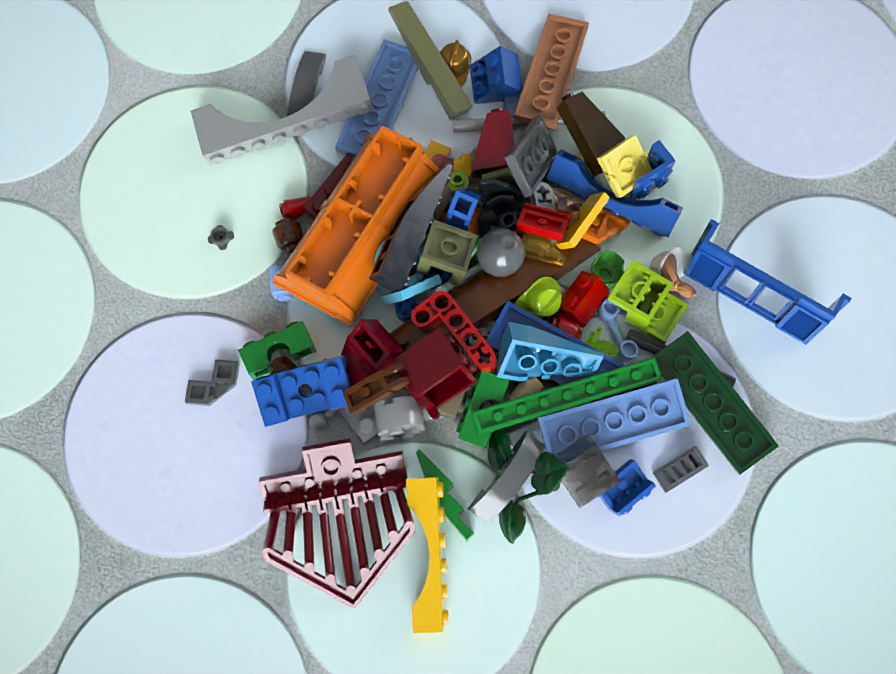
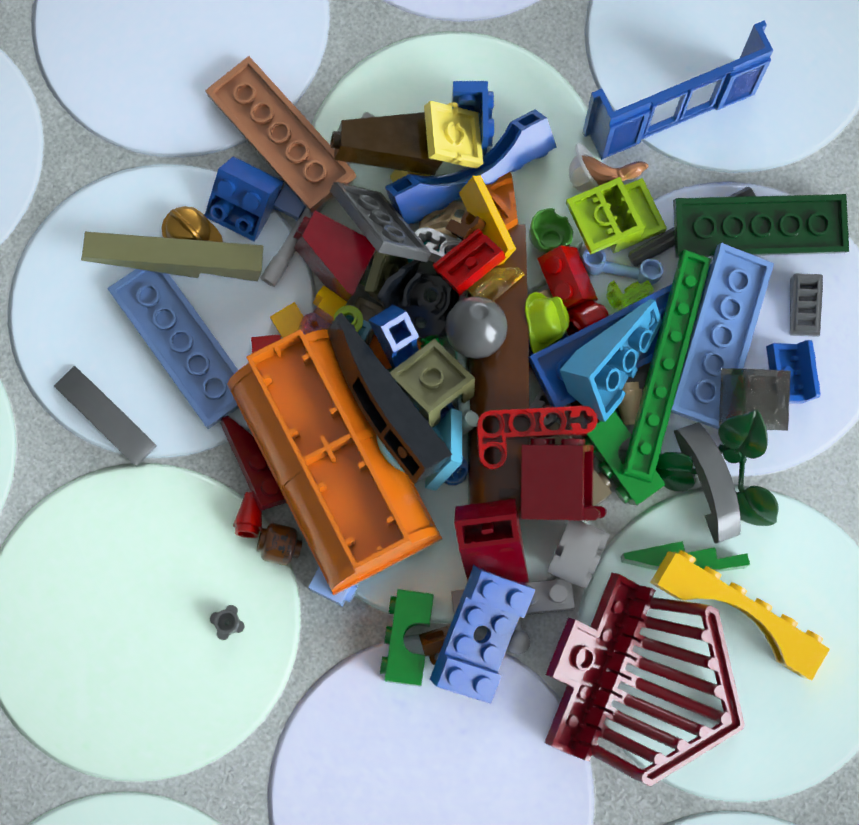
camera: 60 degrees left, 5 degrees up
dark grey tile [185,359,240,406] -> none
light grey arch [190,54,374,165] -> none
reddish brown hinge [343,363,409,415] -> none

